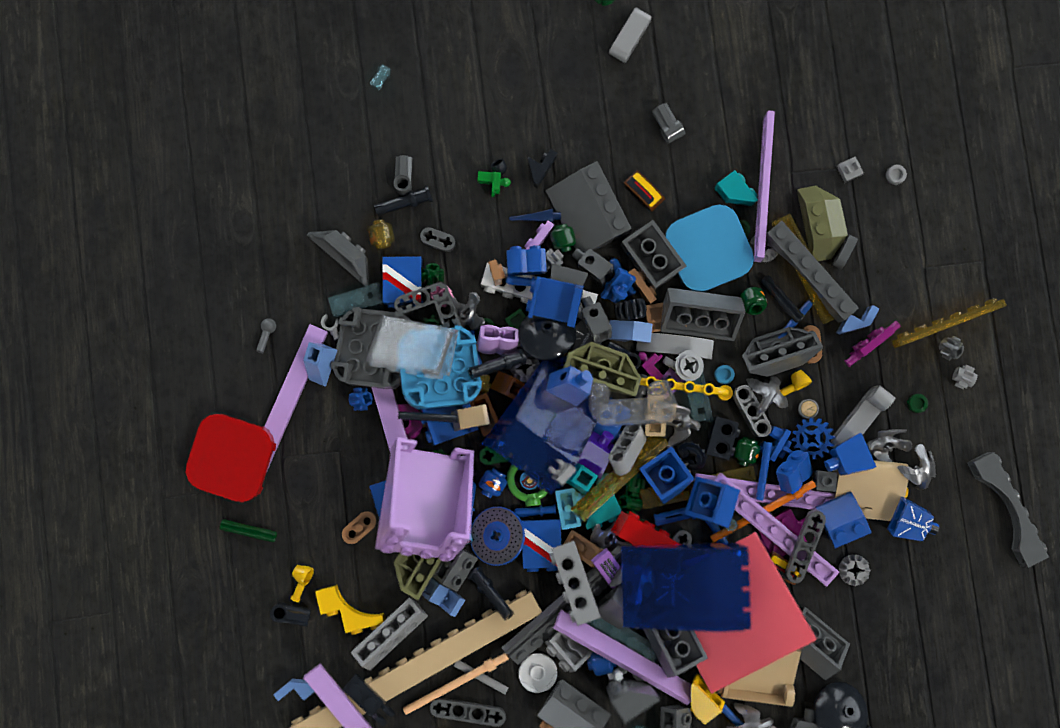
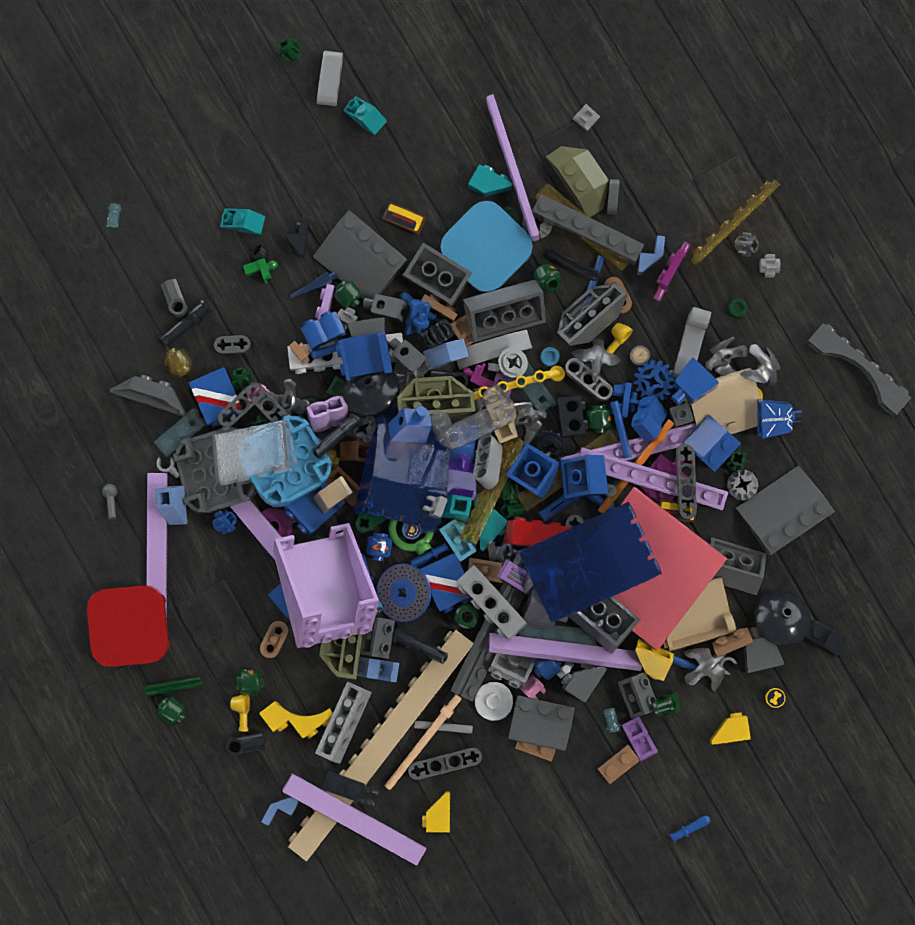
camera: 20 degrees left, 0 degrees up
black bar [398,411,458,423] -> none
dark grey piece [652,103,685,144] -> none
light grey tile [886,165,907,185] -> none
none -> dark green head [156,697,186,726]
none -> teal slope [220,208,265,234]
none -> dark green head [236,670,264,695]
none -> teal slope [343,96,387,135]
none -> dark green head [454,603,479,629]
none -> bright pink tile [519,674,546,700]
none -> medium nougat plate [712,627,753,657]
none -> dark green gear [726,447,749,471]
none -> dark grey slope [736,466,835,556]

